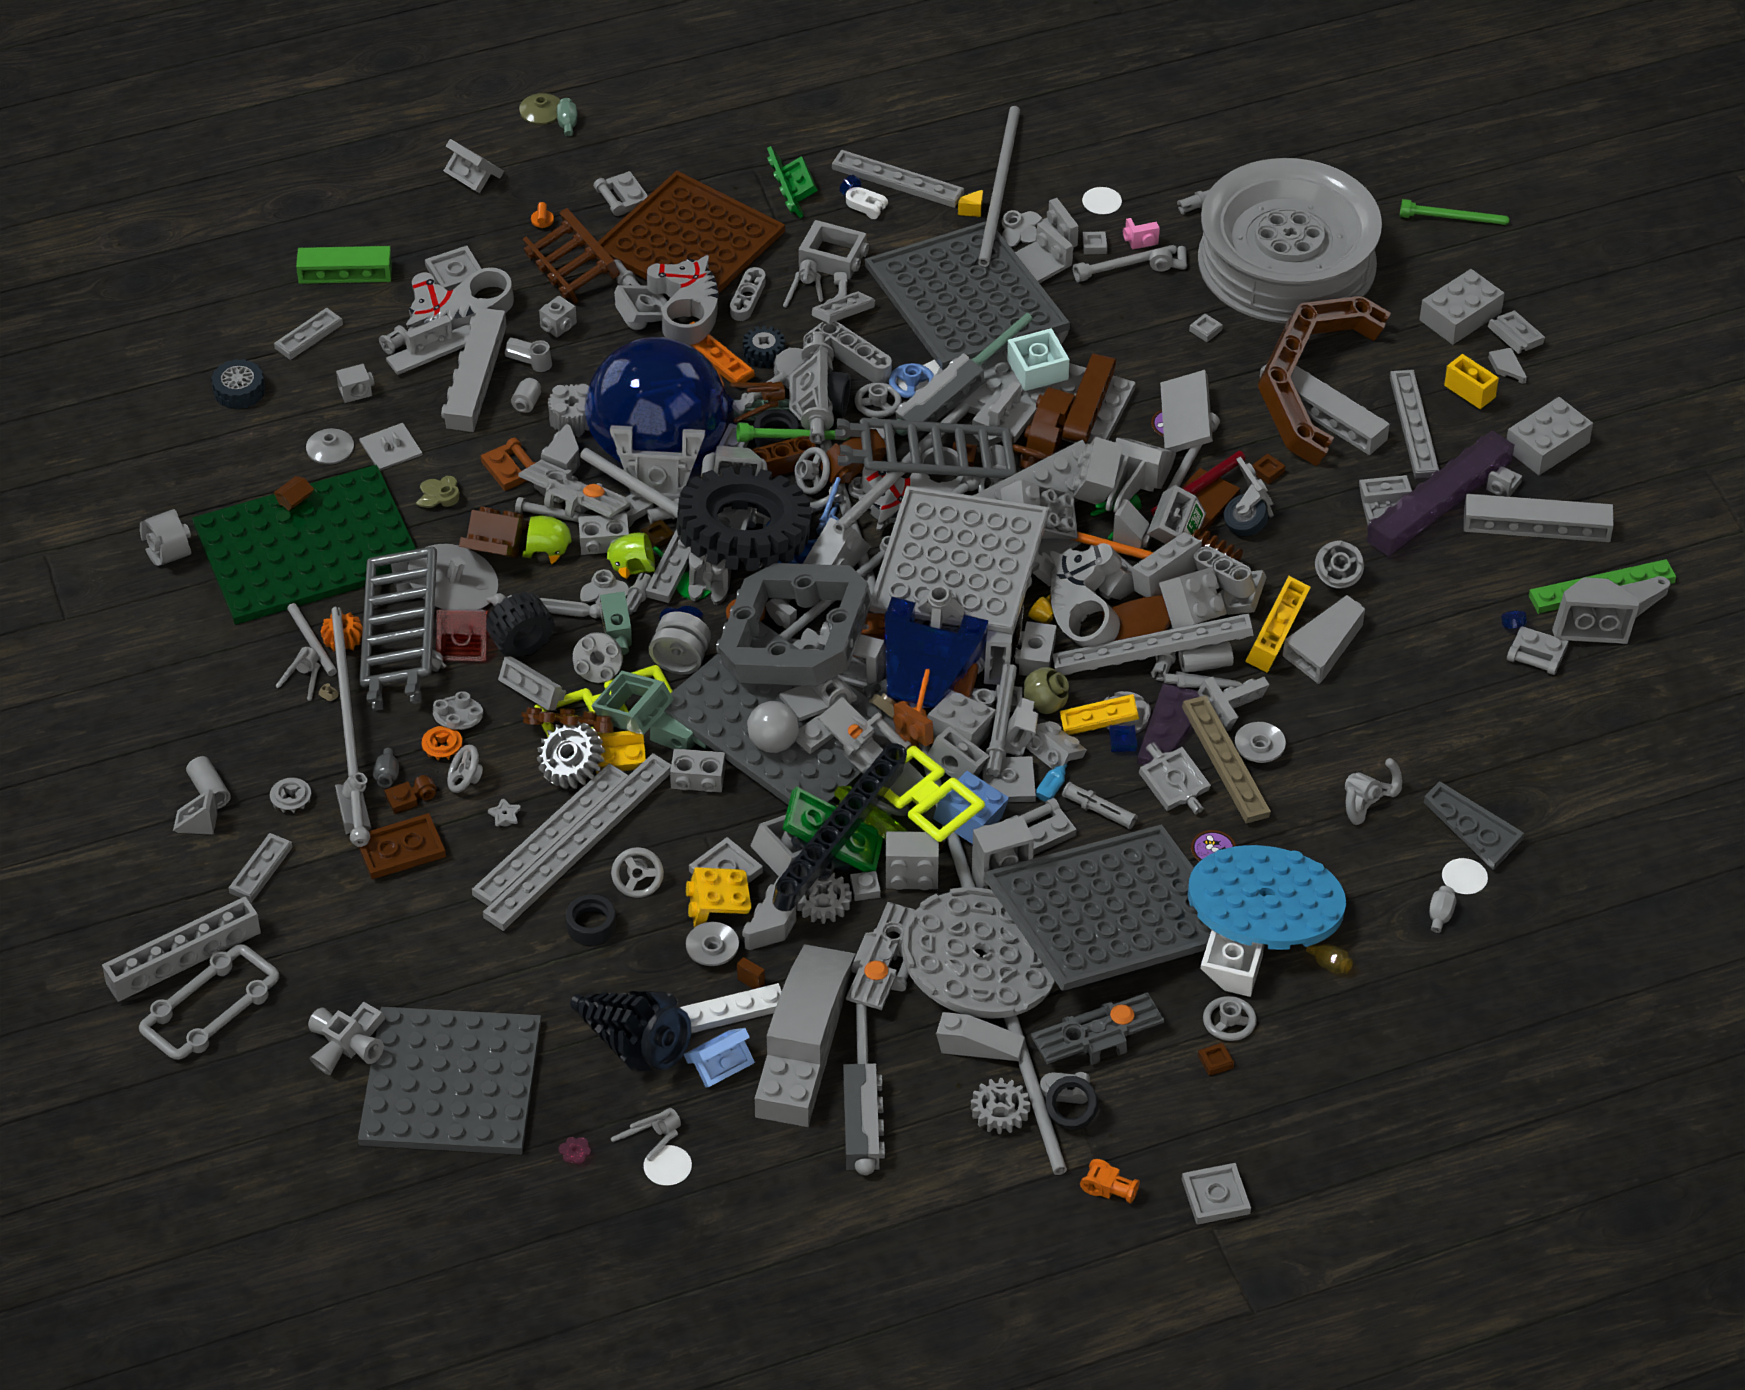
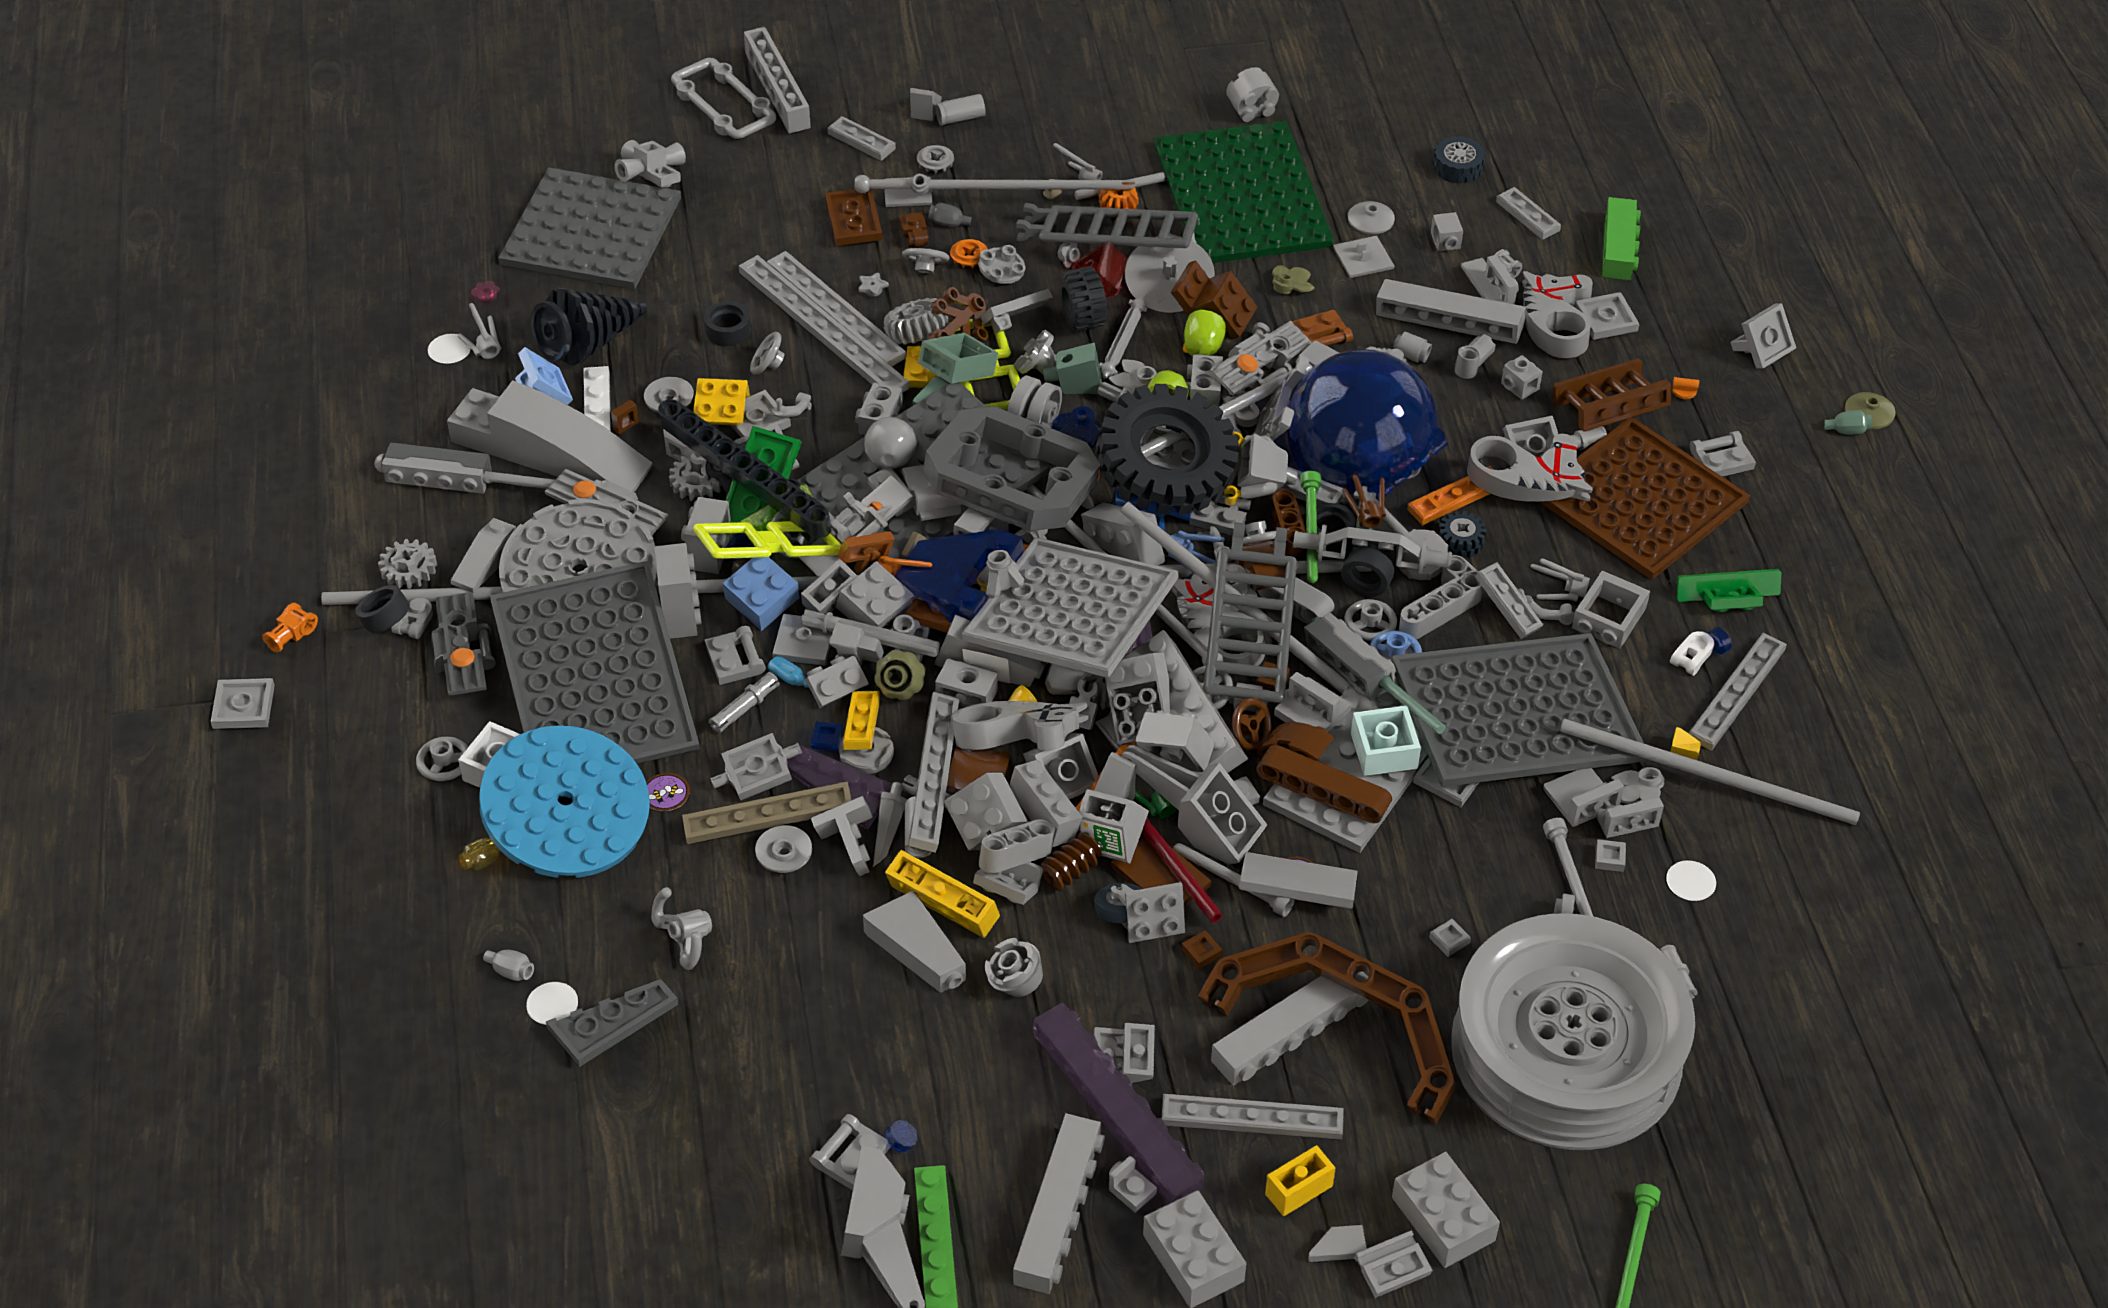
camera: 100 degrees right, 0 degrees up
reddish brown piece [274,476,314,511] -> none
light grey beam [730,267,766,321] -> none
bright pink bracket [1123,218,1159,250] -> none
reddish brown tile [1198,1042,1234,1076] -> none
none -> light grey piece [772,393,812,418]

